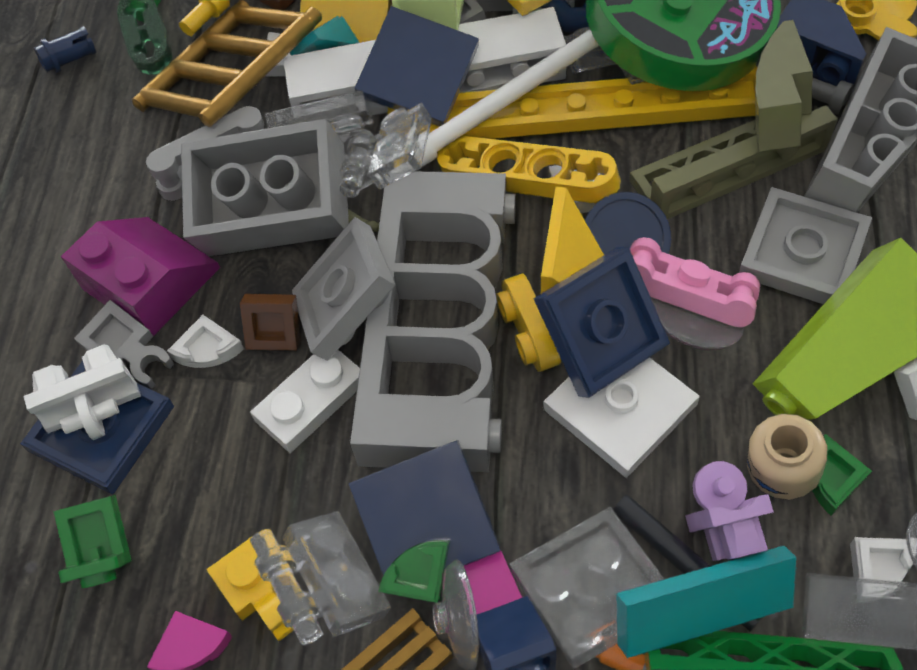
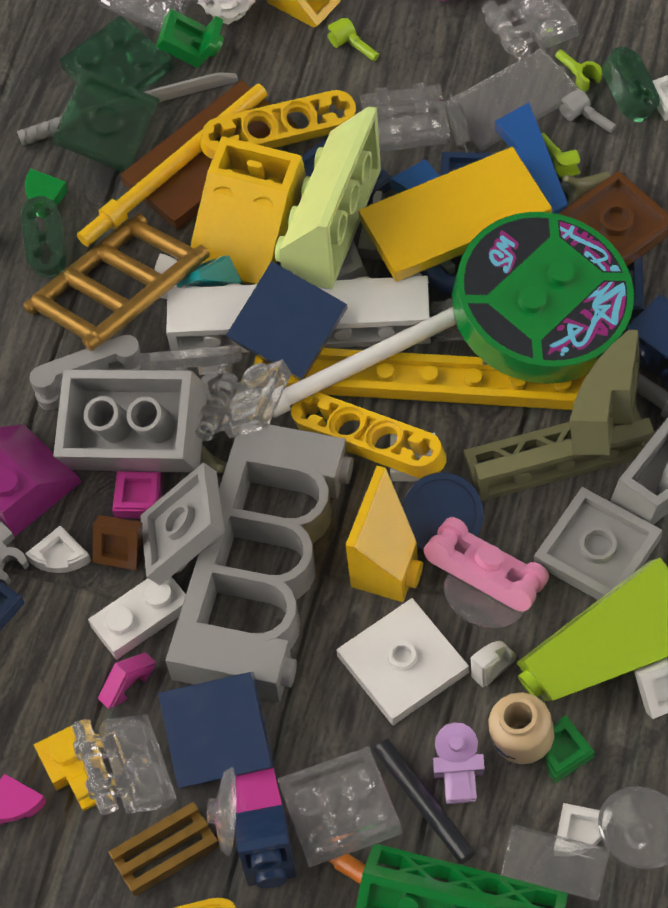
camera: 10 degrees right, 0 degrees up
green tile [378,540,450,603] -> none
yellow plate [496,273,561,372] -> none
dark blue tile [534,246,670,398] -> none
teal tile [616,545,796,658] -> none
none -> dark pink tile [98,652,157,709]
none -> dark pink tile [112,471,163,519]
none -> white tile [471,641,517,687]

